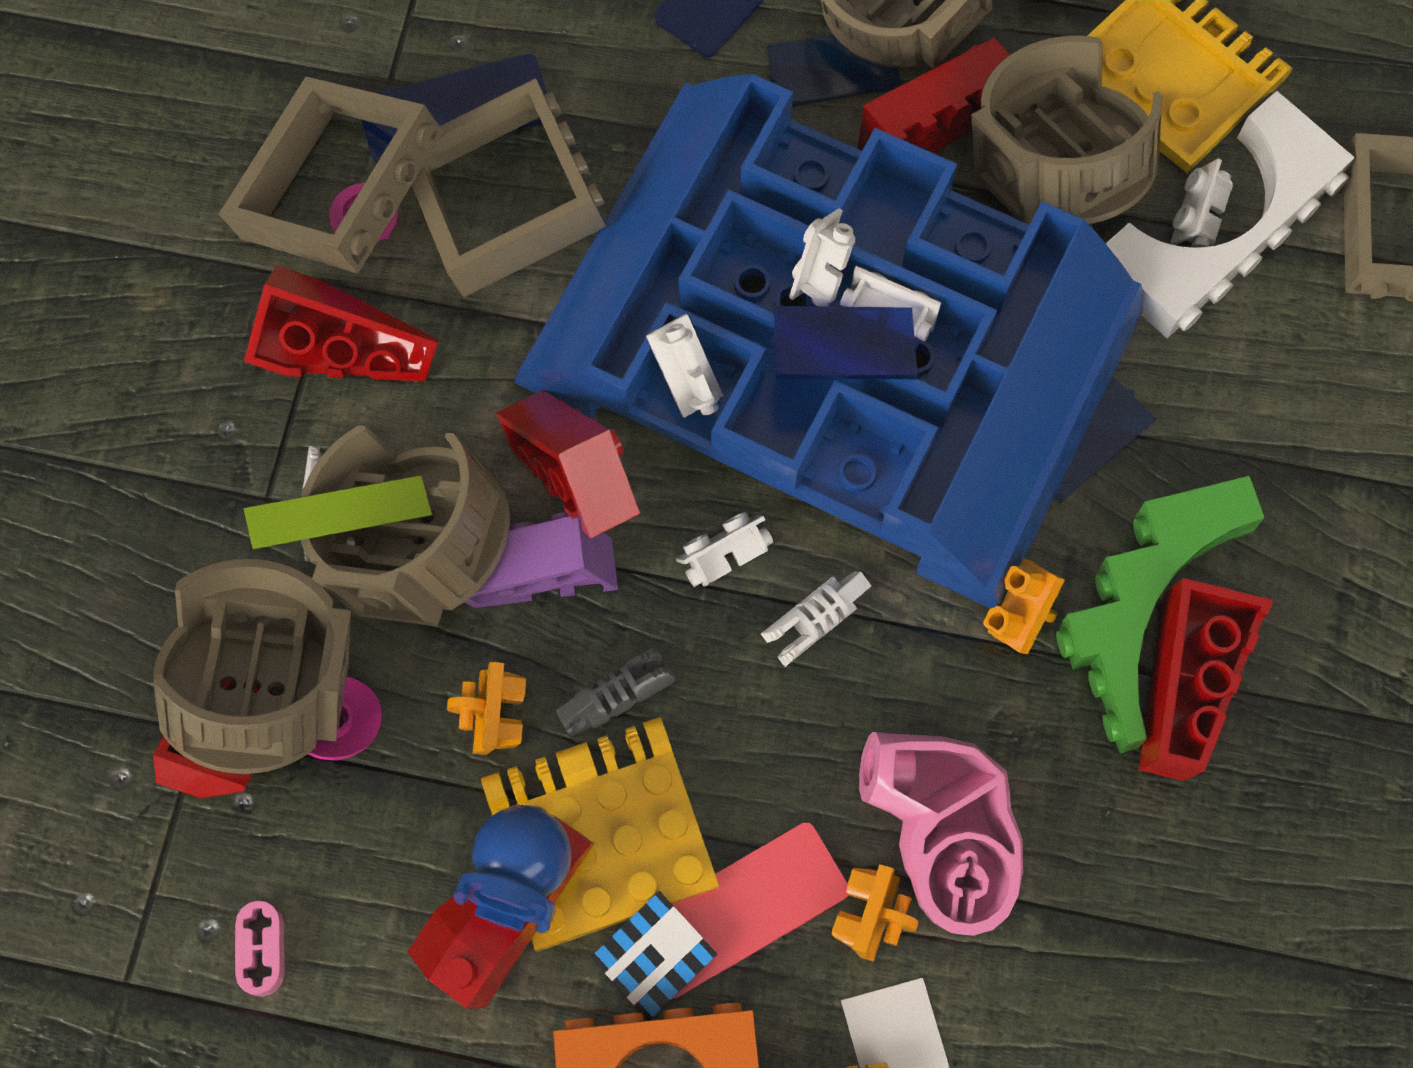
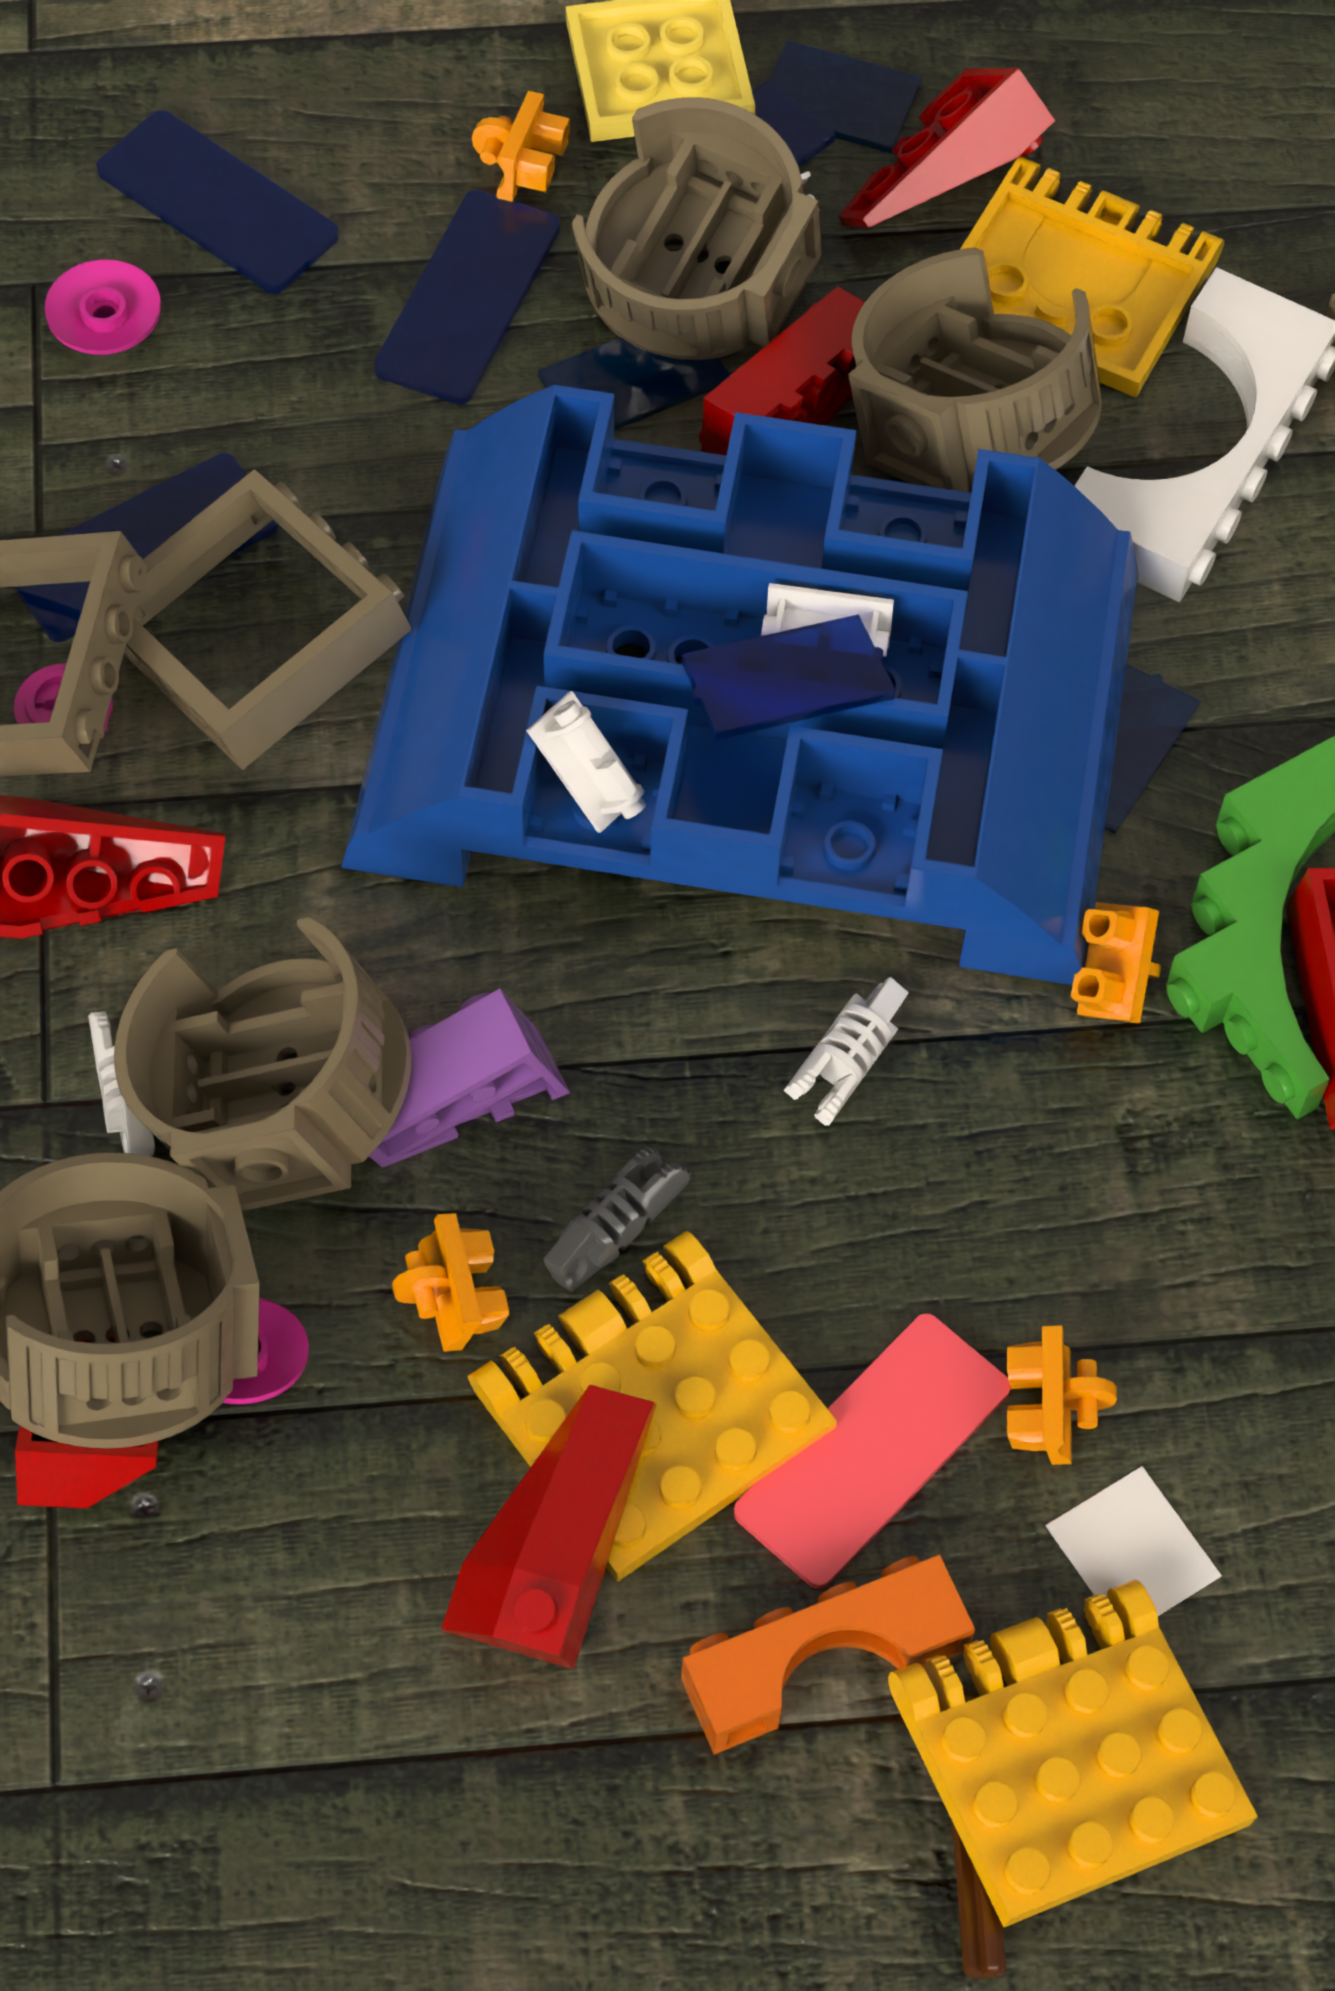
camera: 20 degrees left, 10 degrees down
bright pink beam [235,901,285,997] -> none
lime sticker [243,475,432,549] -> none
blue tile [453,805,572,933] -> none
red wedge [496,390,640,539] -> none
sticker [591,891,718,1021] -> none
white hinge [675,512,773,587] -> none
white hinge [789,208,855,307] -> none
bright pink piece [859,732,1023,936] -> none
white hinge [1170,158,1233,248] -> none

